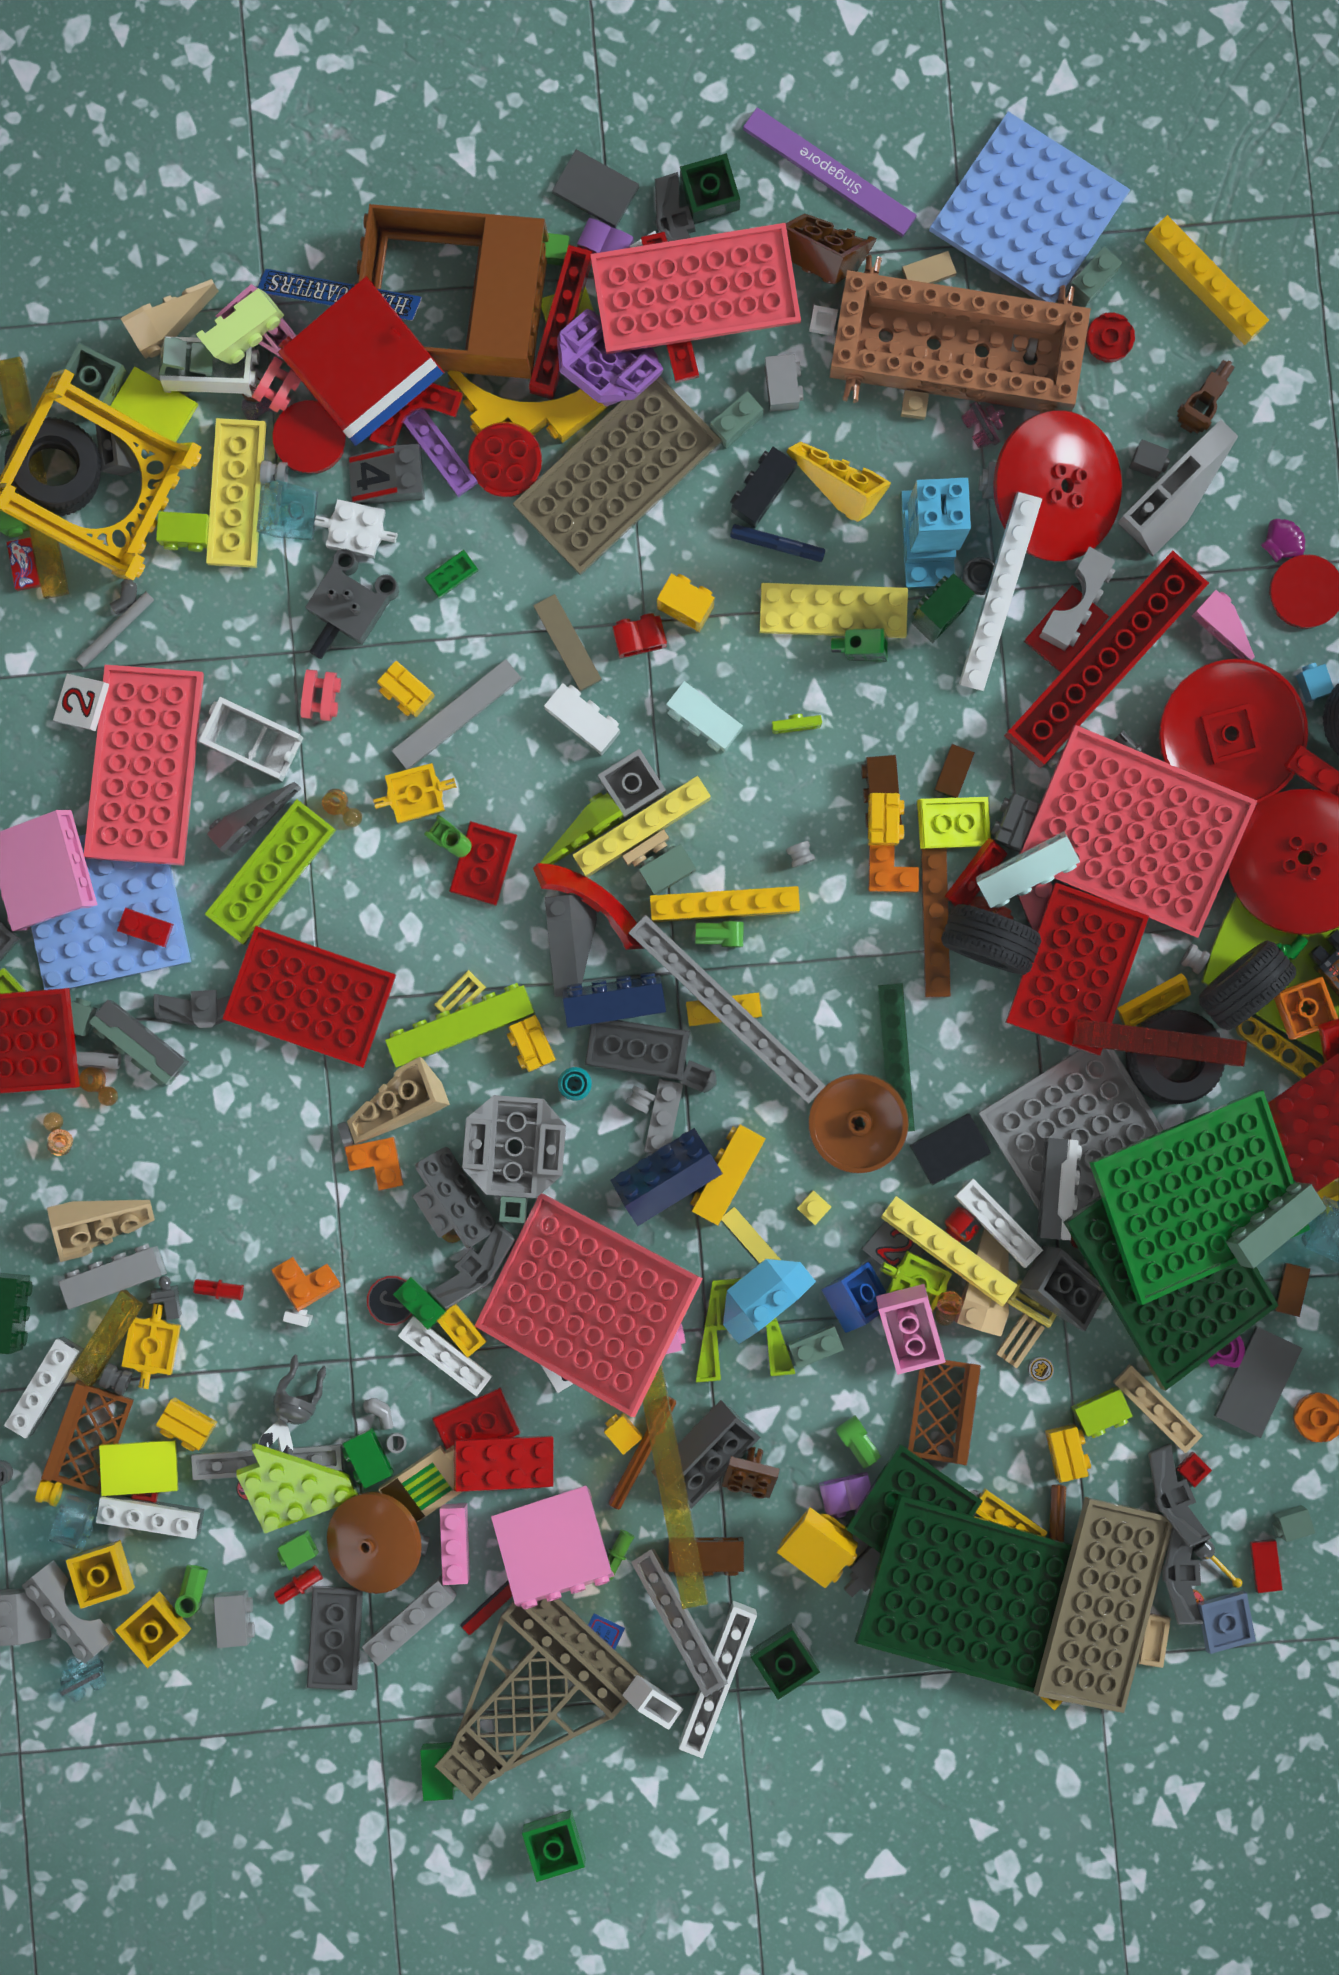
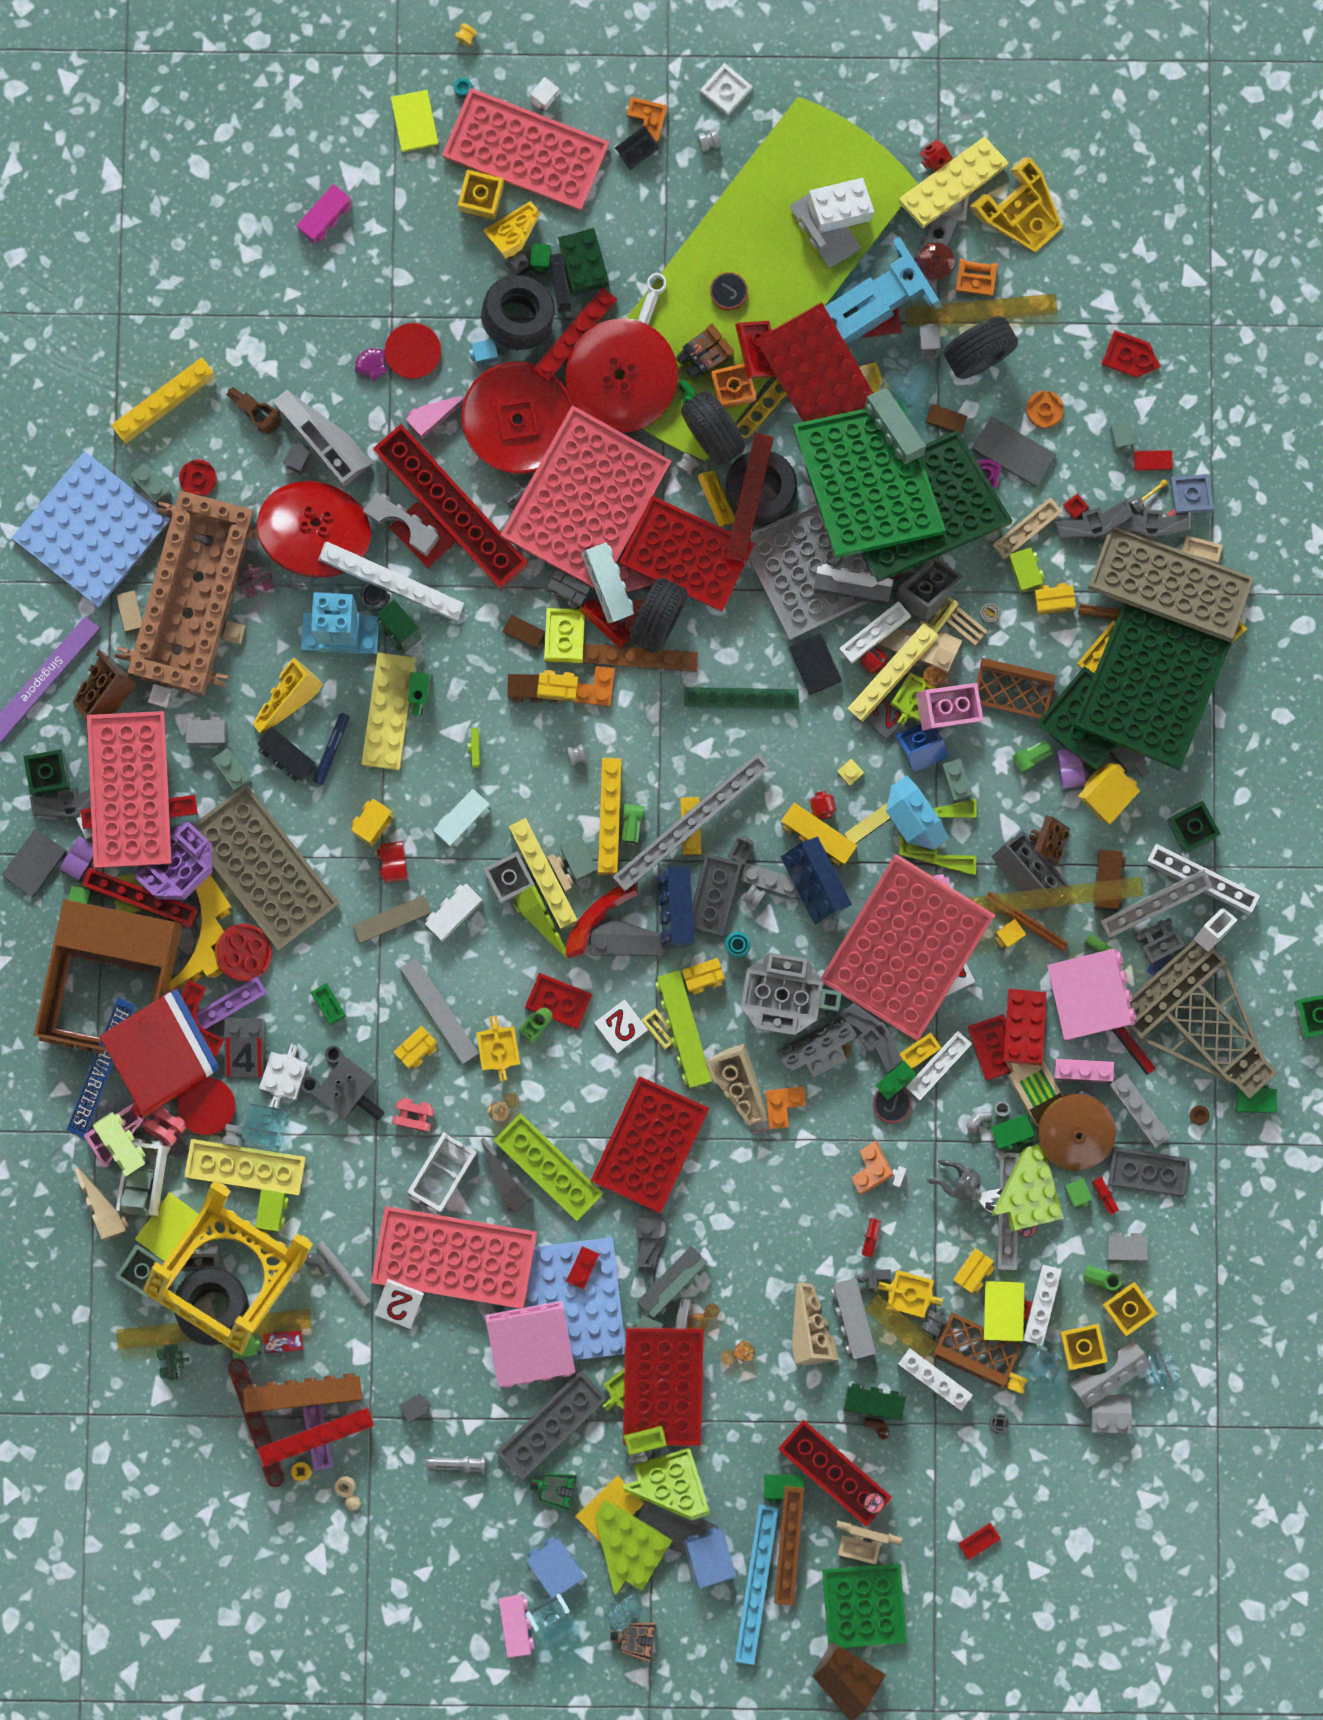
camera: 85 degrees left, 5 degrees down
dark orange dish [809,1073,909,1173] -> none
none -> white tile [594,999,648,1054]
none -> red head [810,791,836,820]
none -> dark grey plate [1135,918,1185,964]
none -> reddish brown tile [1189,1105,1209,1125]

